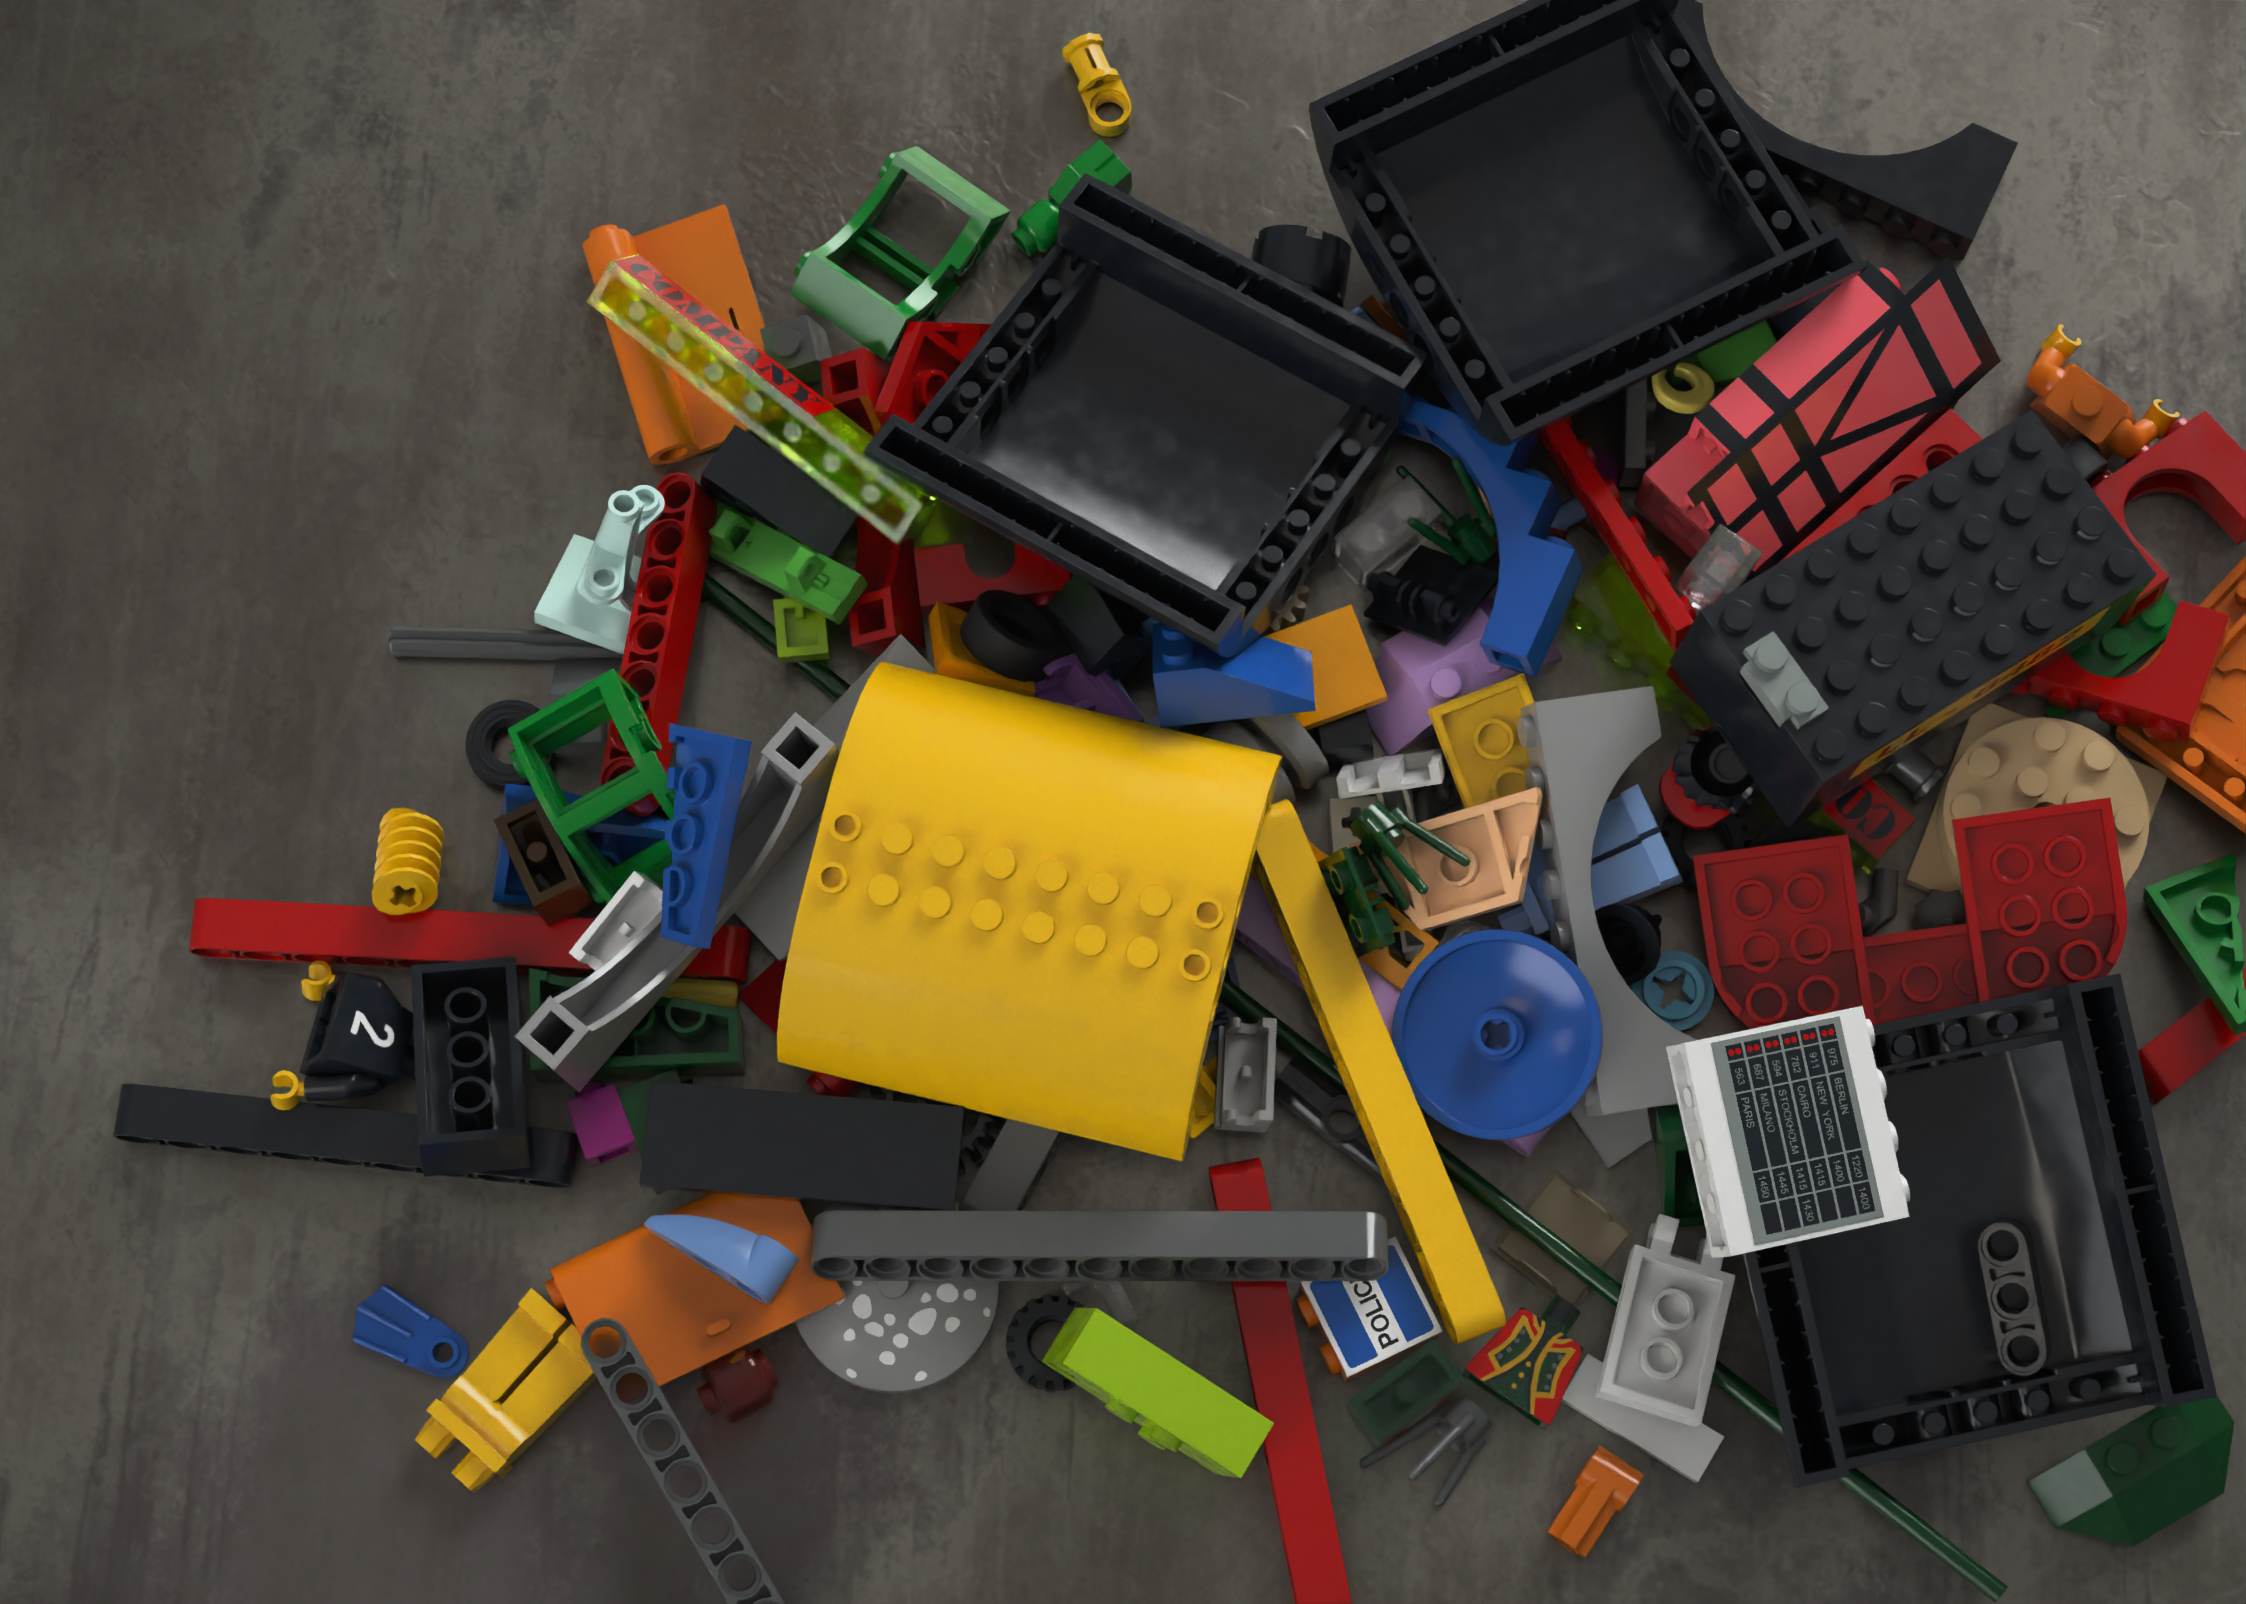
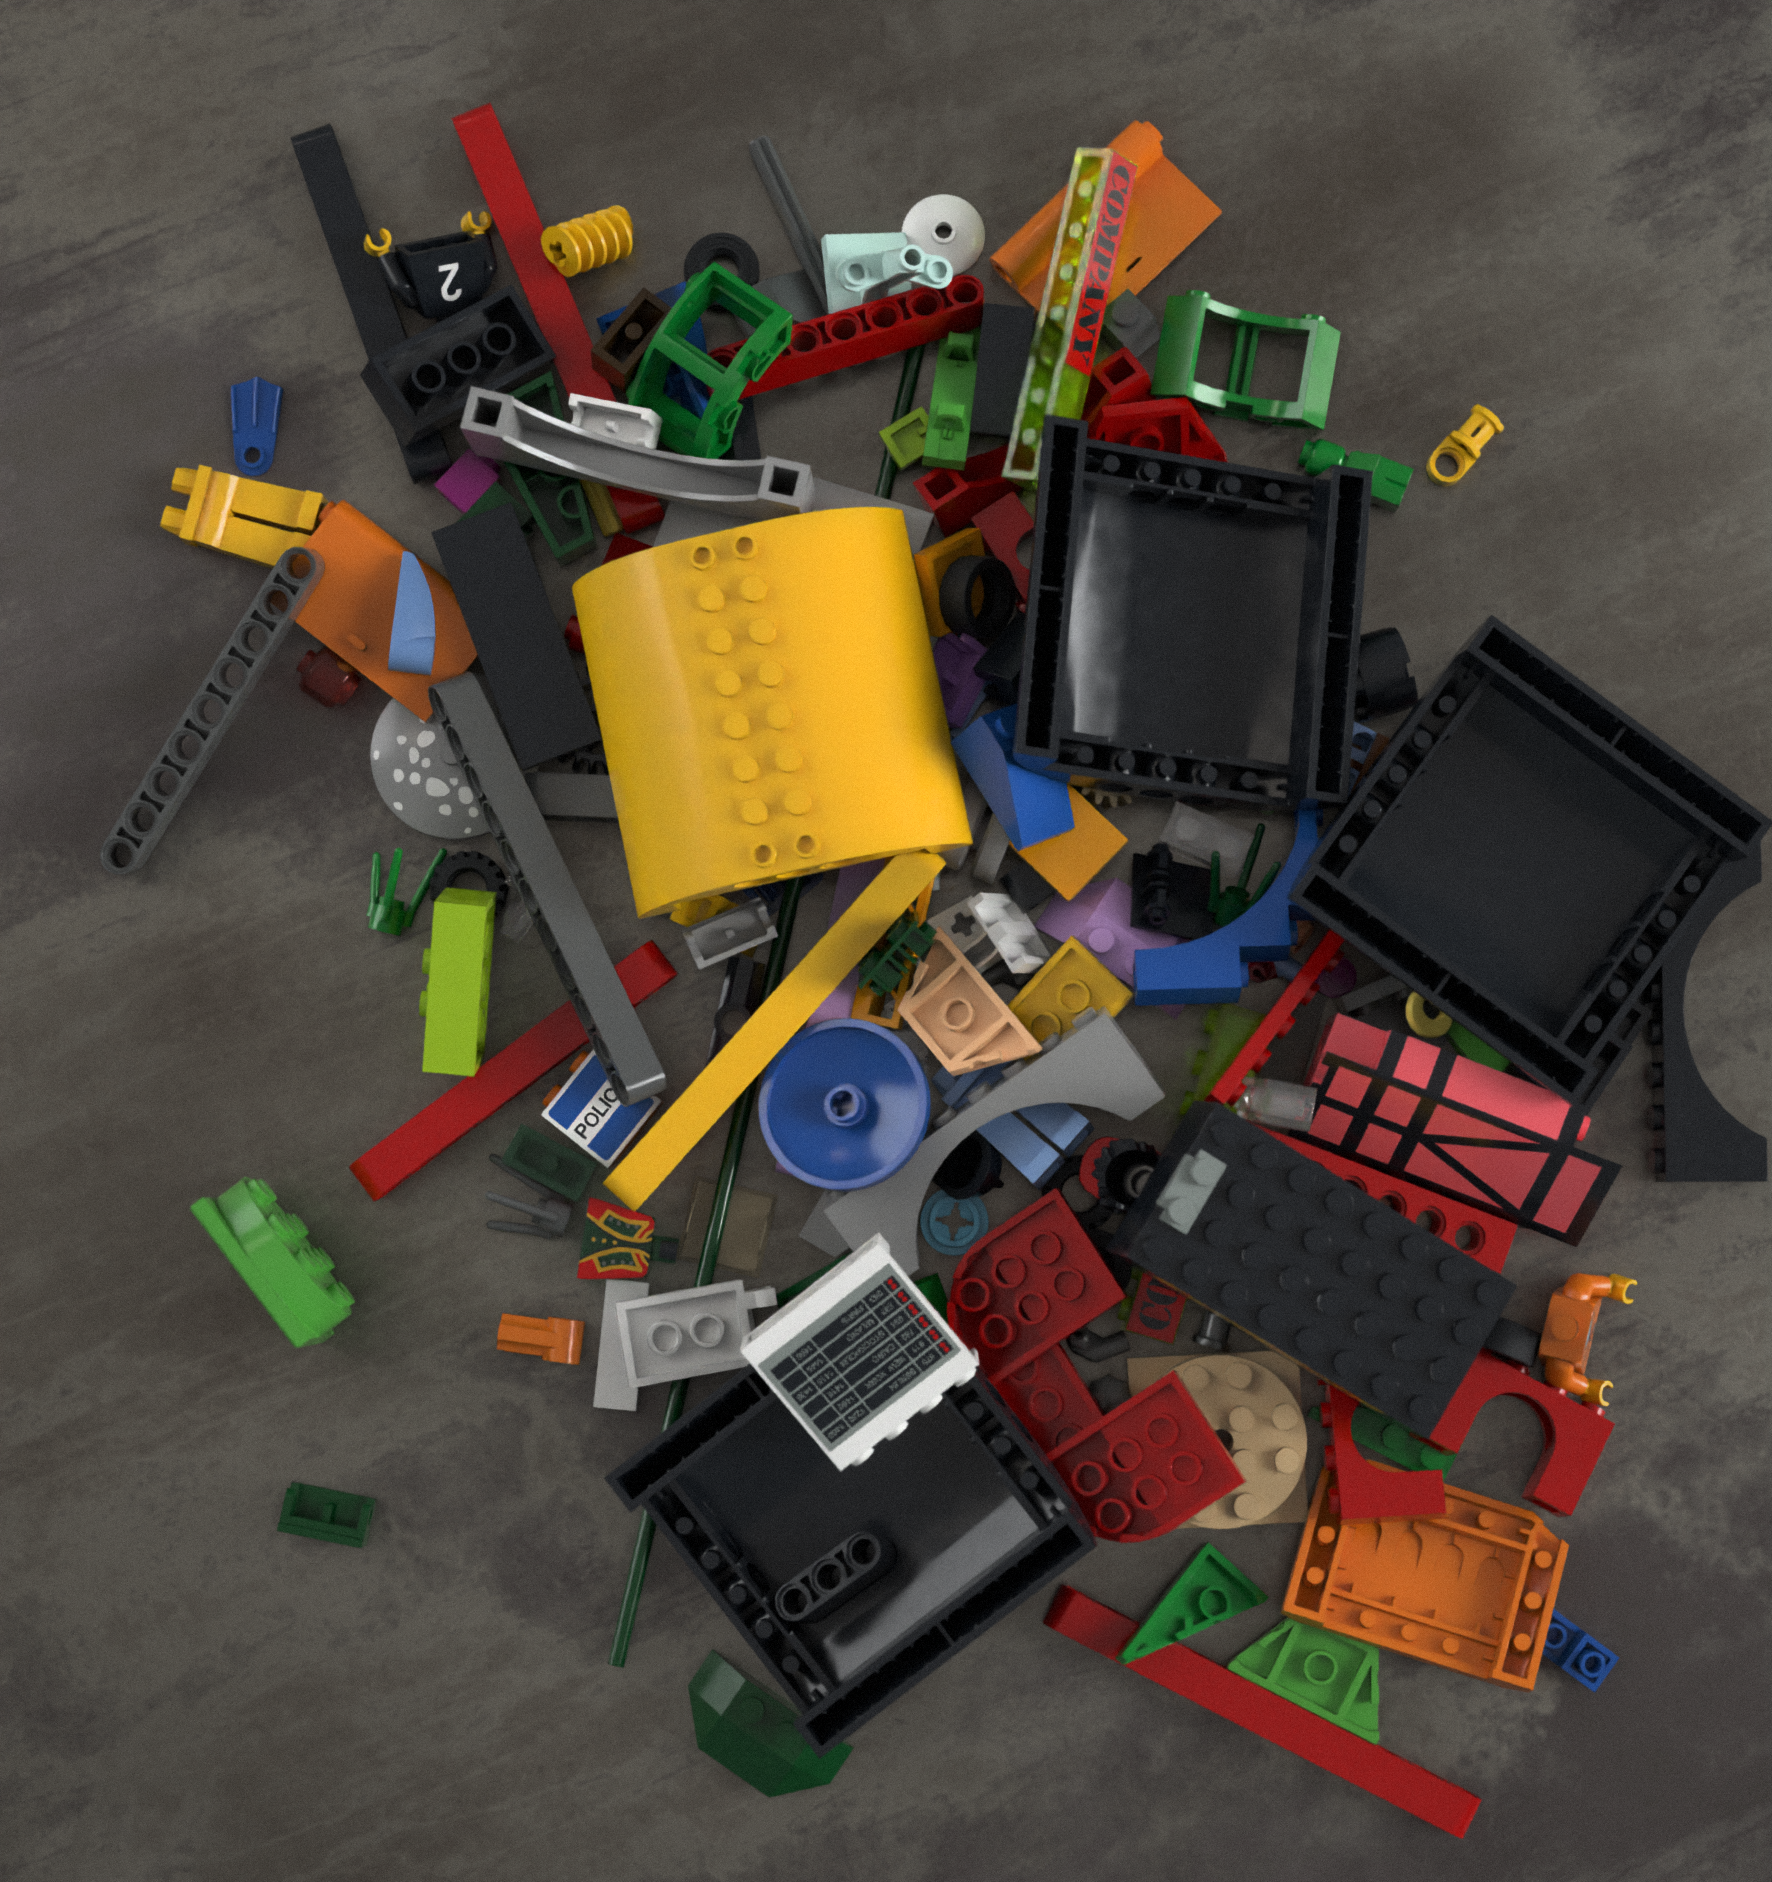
camera: 65 degrees right, 10 degrees up
blue wing [661,724,752,949] -> none
dark green plant [1350,802,1470,910] -> none
none -> green plant [366,848,447,936]
none -> white dish [902,194,985,276]

